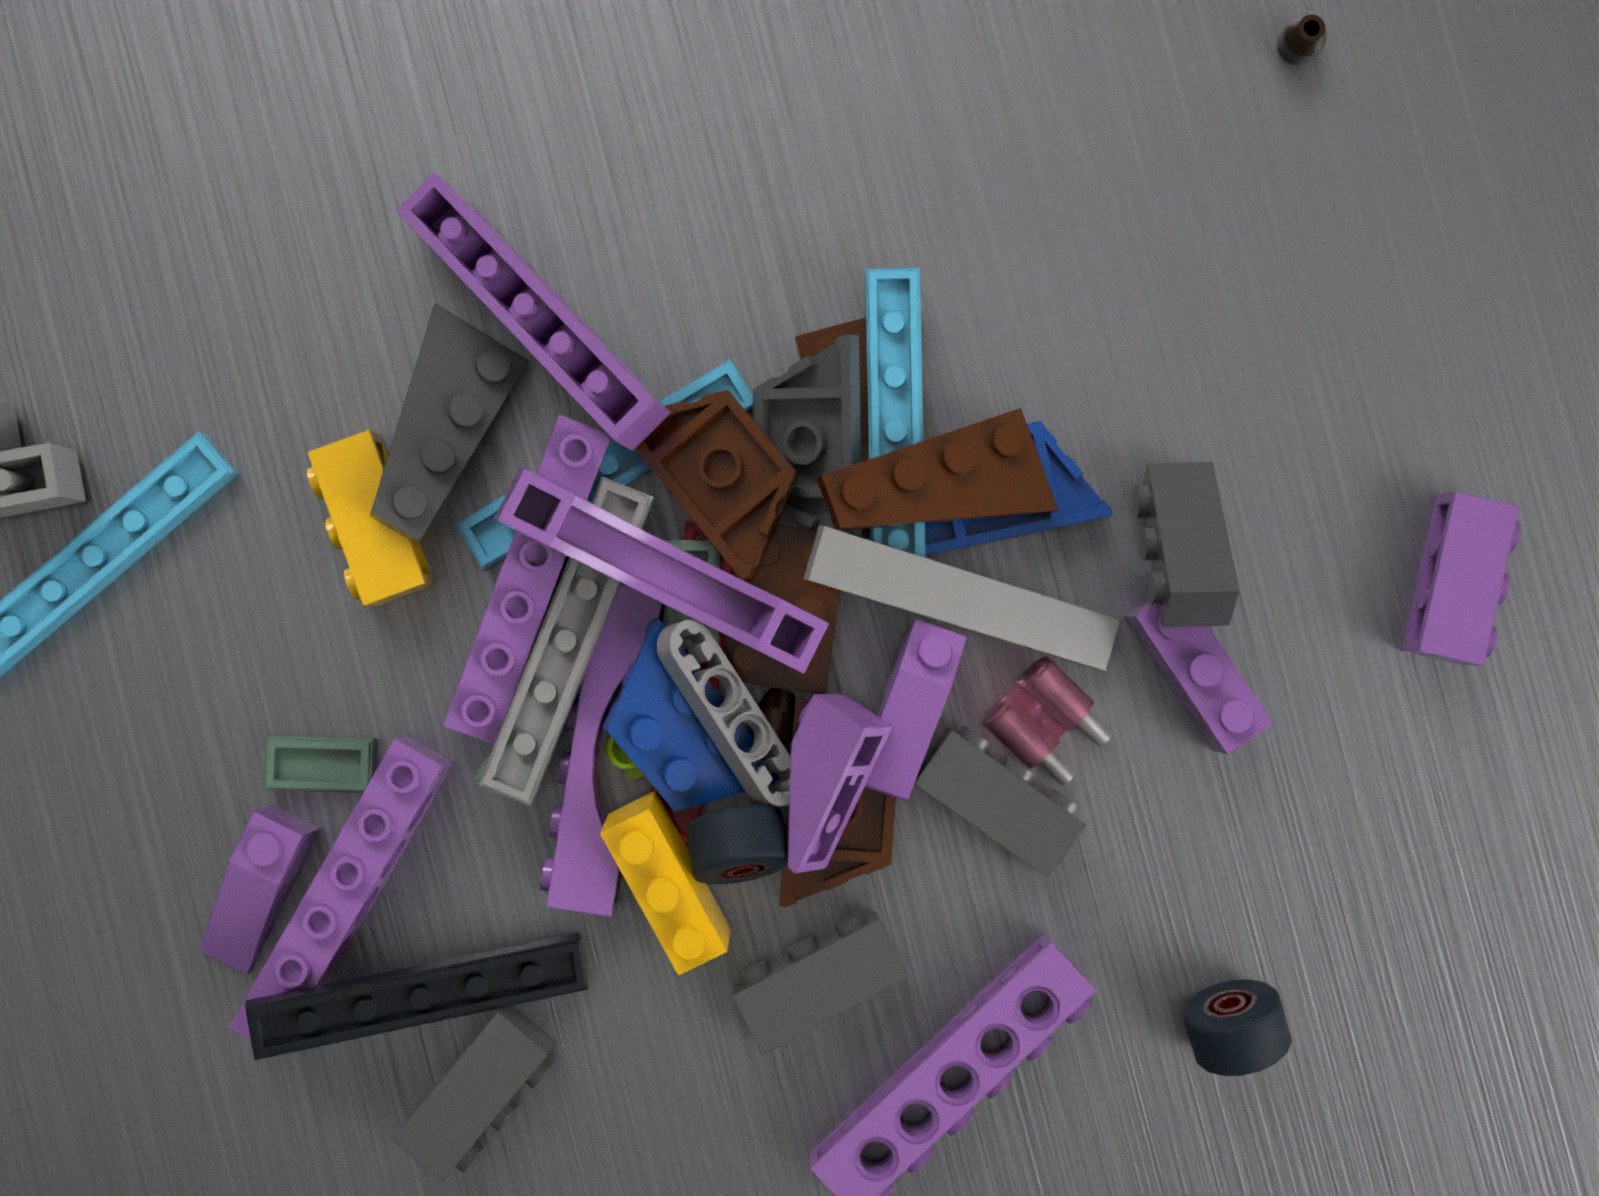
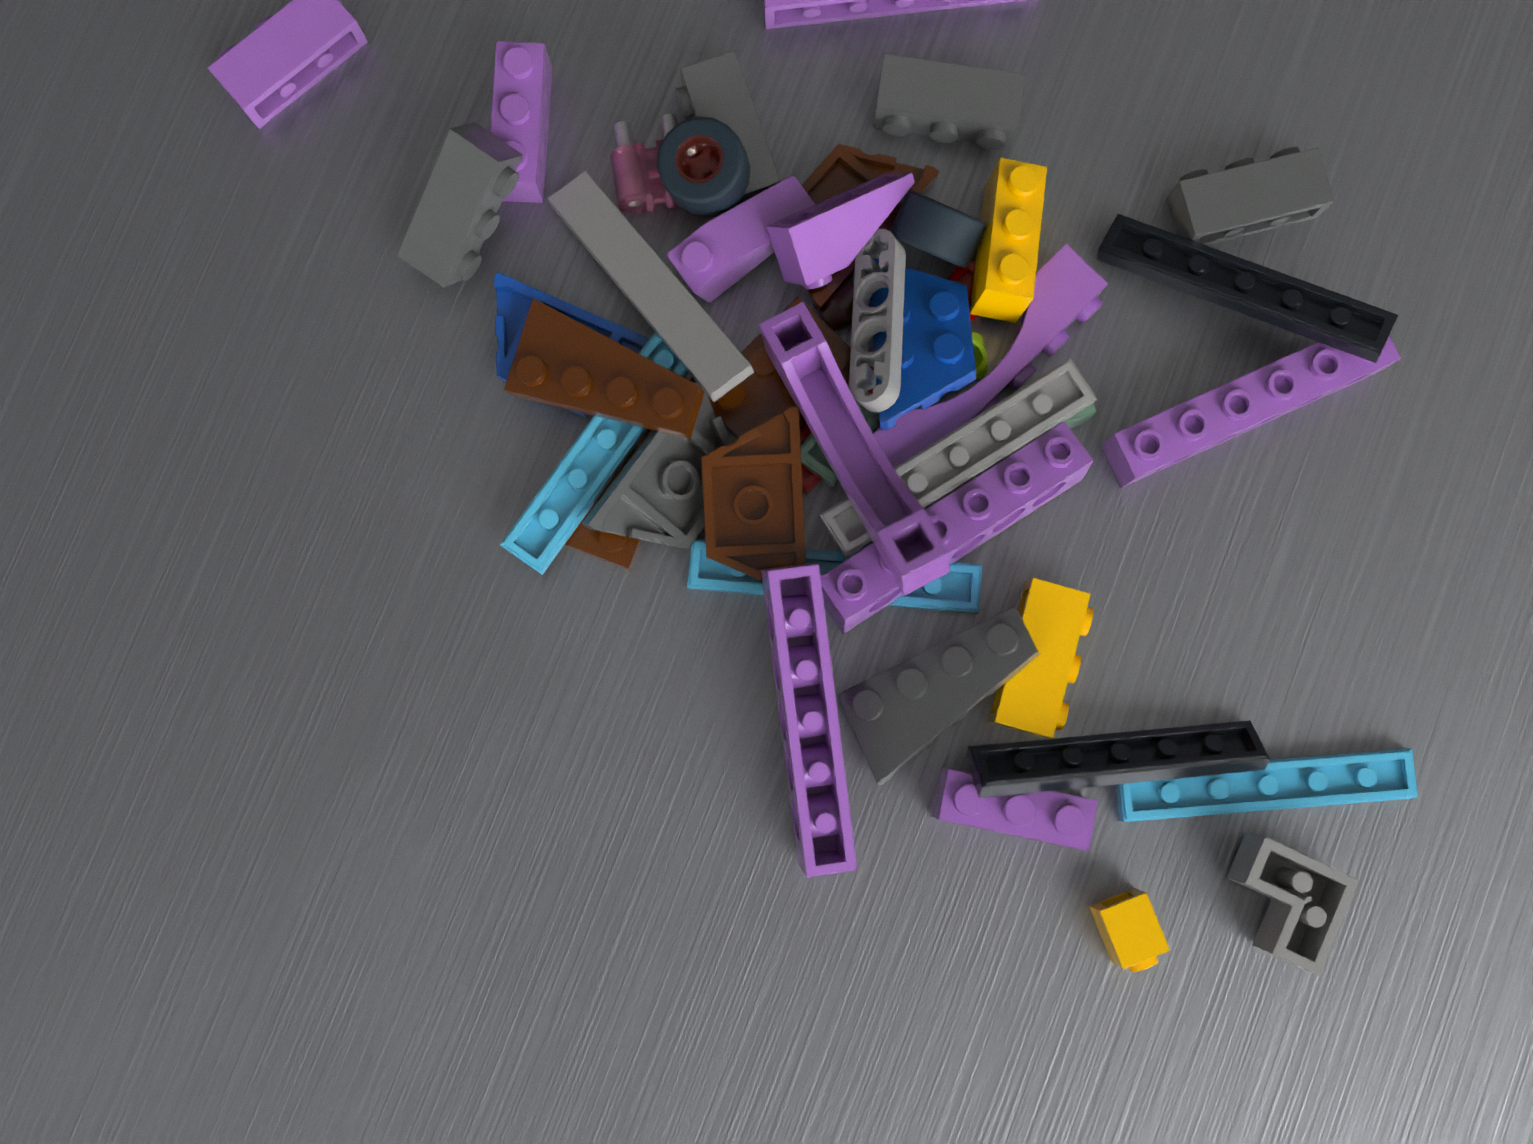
camera: 150 degrees left, 5 degrees down
medium lavender slope [199,805,321,975] -> none
sand green tile [263,735,377,793] -> none
dark brown hose [1277,14,1327,65] -> none
none -> black wheel [657,117,751,216]
none -> medium lavender brick [932,768,1098,851]
none -> black tile [965,720,1270,798]
none -> yellow brick [1089,888,1170,972]

